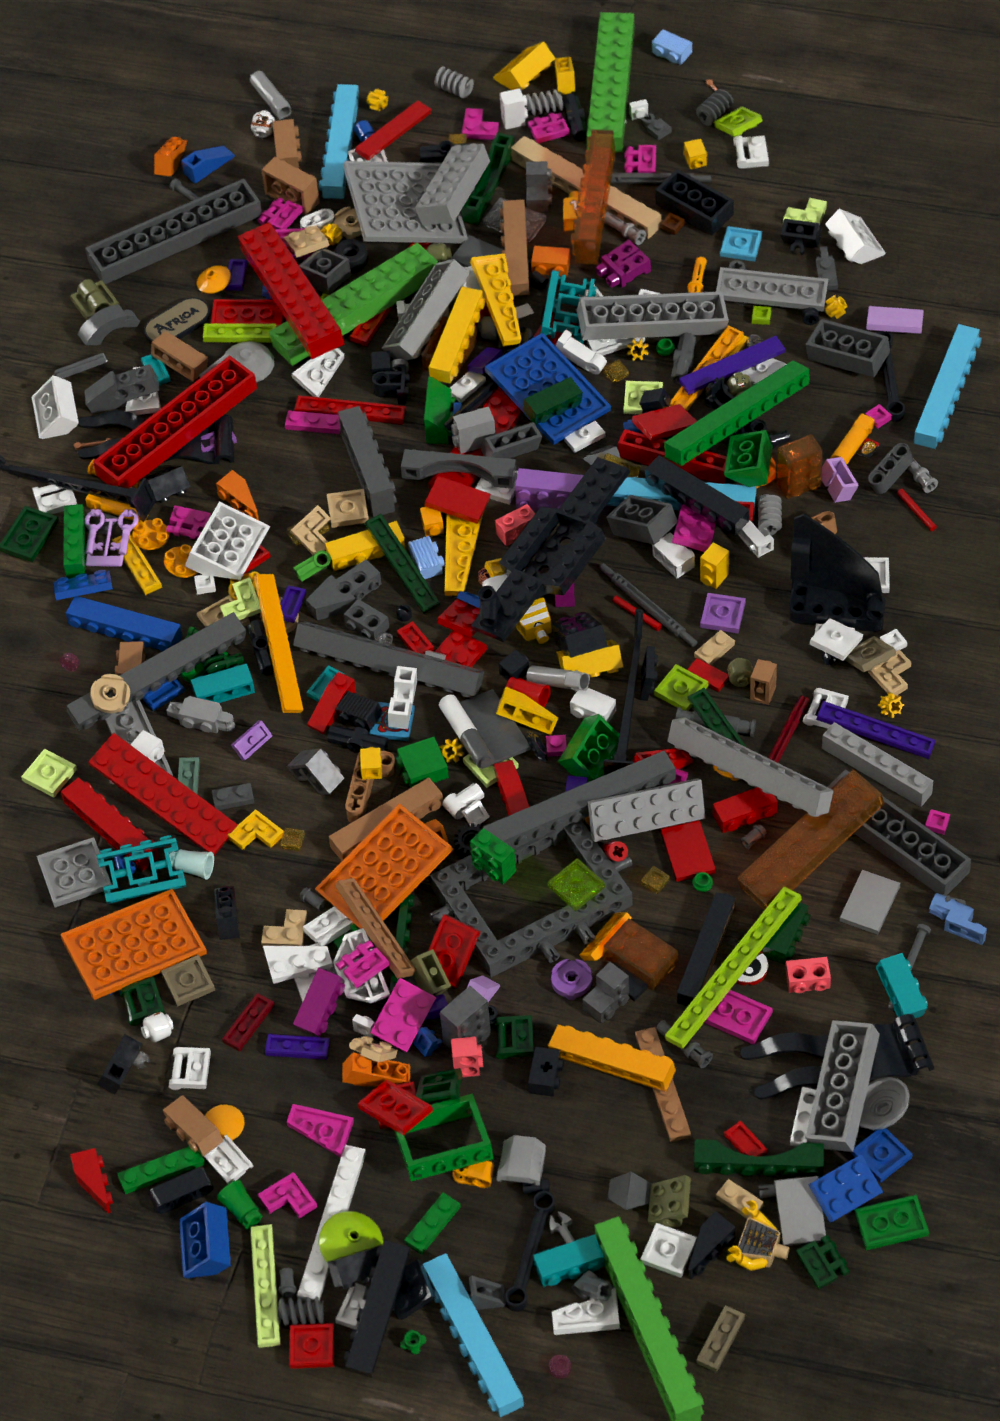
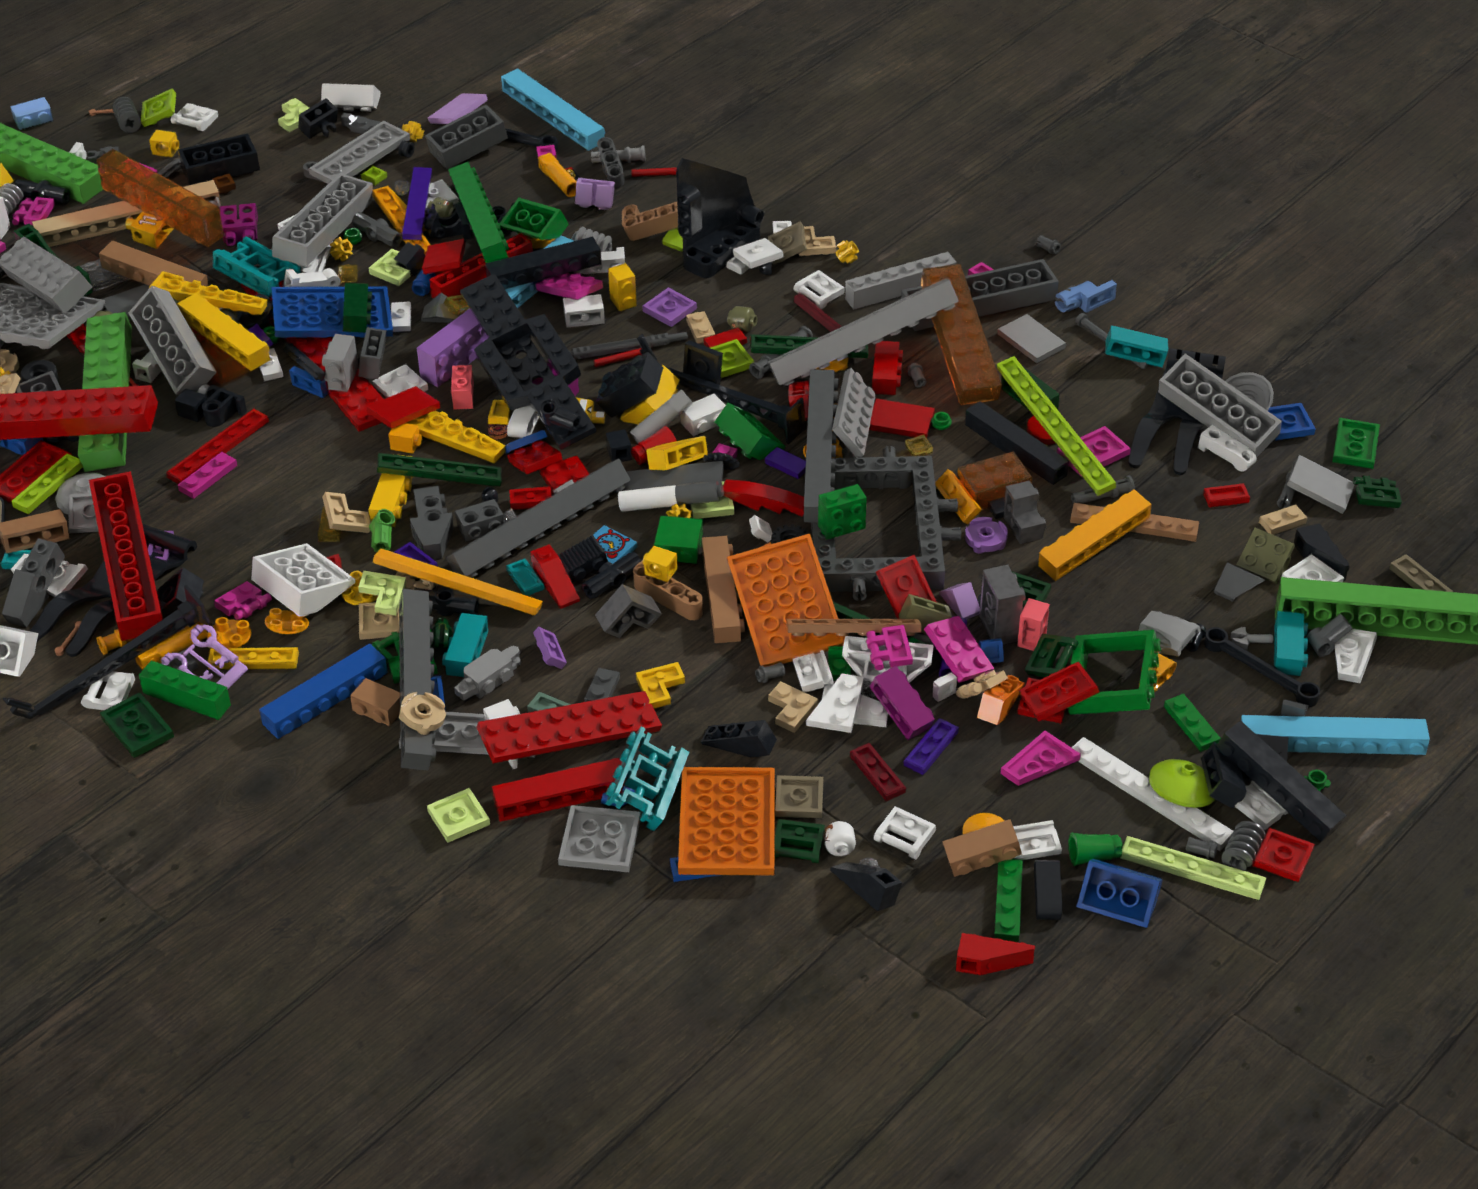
camera: 65 degrees left, 10 degrees down
blue plate [53,570,113,600] -> none
clear pink tile [59,653,80,671] -> none
light aqua plant [169,849,214,880] -> none
white plate [194,575,216,595] -> none
orange slope [216,470,259,521] -> none
dark pink plate [258,1172,317,1218] -> none
clear yellow plate [280,827,305,851] -> none
white wing [292,348,344,397] -> none
tan plate [327,489,369,528] -> none
dark grey brick [338,406,397,517] -> none
white arch [388,666,417,729] -> none
dark grey arch [401,449,516,489] -> none
light blue brick [408,536,445,579] -> none
green slope [424,377,456,444] -> none
white piece [442,783,484,819] -> none
flat silver brick [526,161,552,212] -> none
black brick [528,1047,564,1097] -> none
orange brick [531,246,570,277] -> none
clear neon green plate [547,858,606,911] -> none
clear pink tile [549,1355,571,1378] -> none
red axle [601,840,628,862] -> none
dark grey brick [606,495,678,545] -> none
light orange pin [687,257,707,293] -> none
dark green arch [694,1139,824,1177] -> none
medium azure tile [720,226,762,262] -> none
torso [727,1200,790,1271] -> none
medium nougat brick [750,659,777,705] -> none
clear orange brick [777,434,822,499] -> none
coral brick [786,957,831,993] -> none
blue plate [809,1154,883,1223] -> none
dark purple tile [816,701,936,759] -> none

